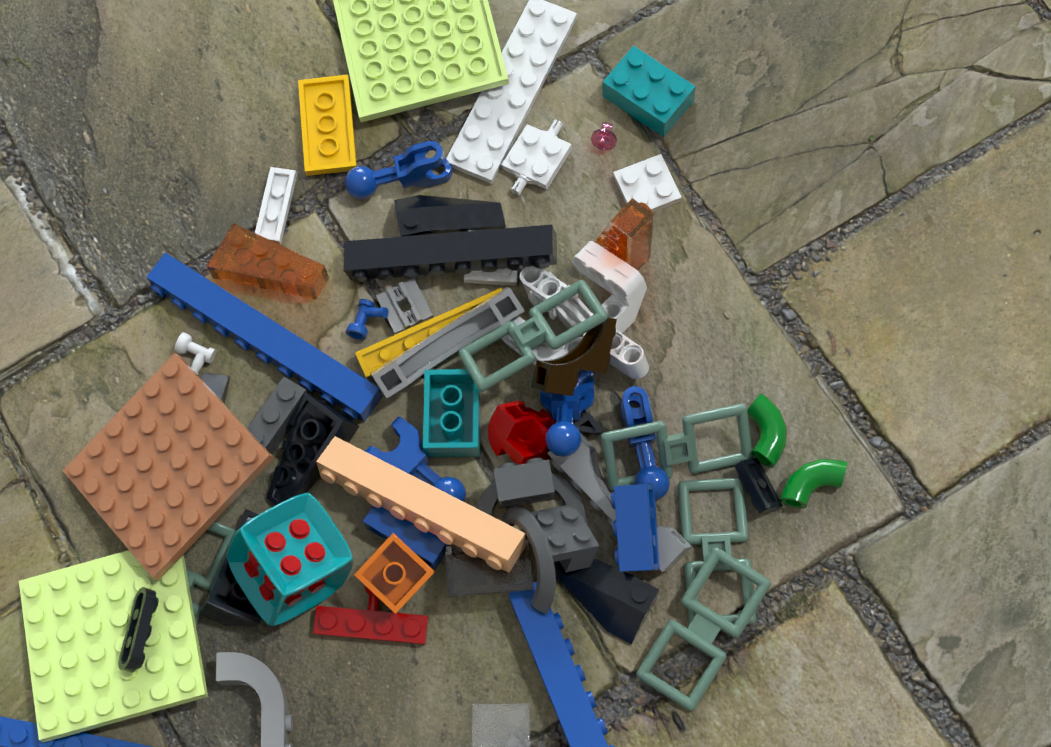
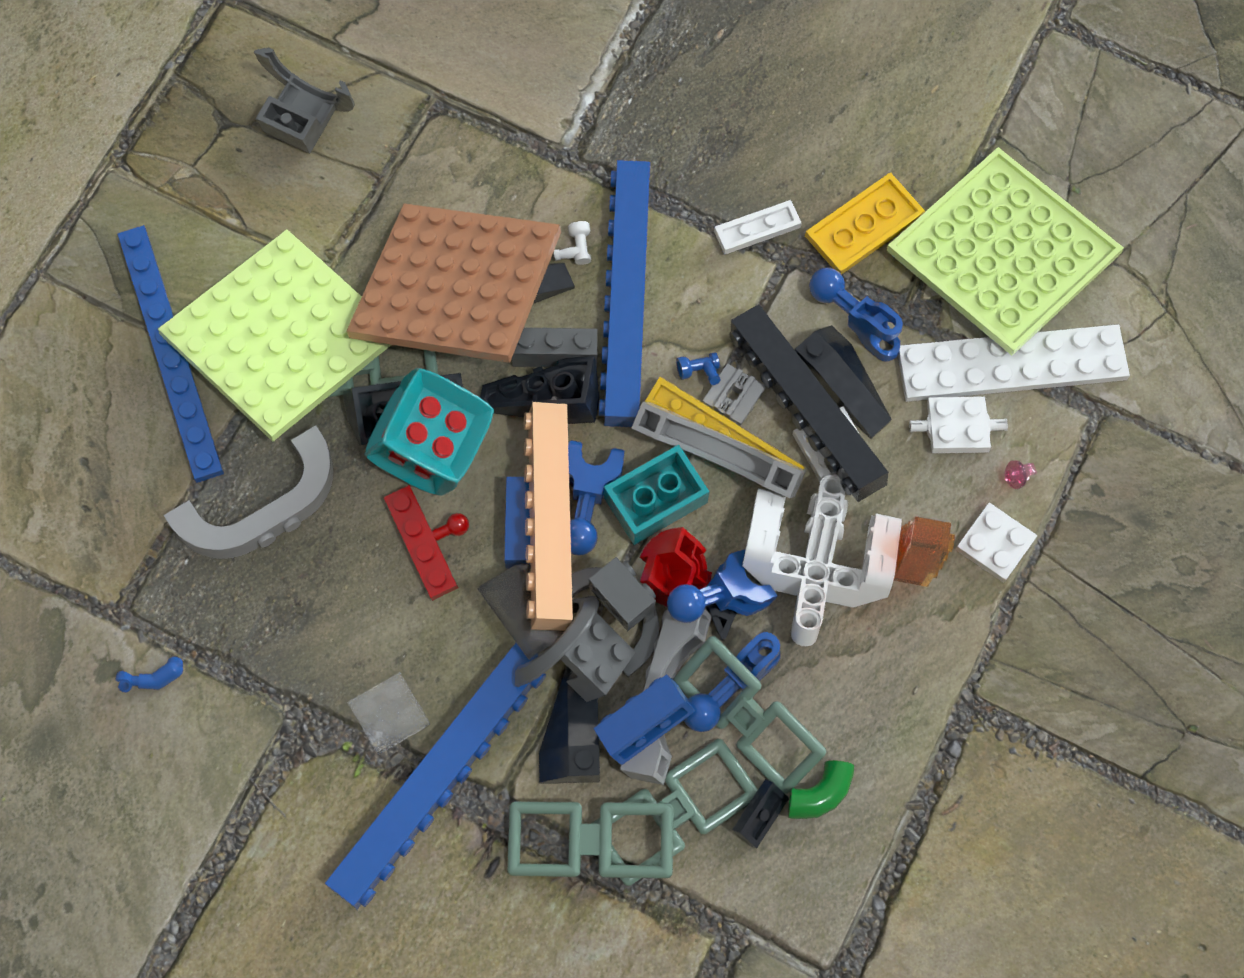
camera: 50 degrees right, 0 degrees up
black plate [118,587,159,673] -> none
clear orange wedge [207,223,329,300] -> none
orange brick [354,533,435,614] -> none
sand green bar [458,280,608,392] -> none
dark brown arch [531,314,617,396] -> none
teal brick [602,45,696,138] -> none
green cylinder [780,459,847,508] -> none

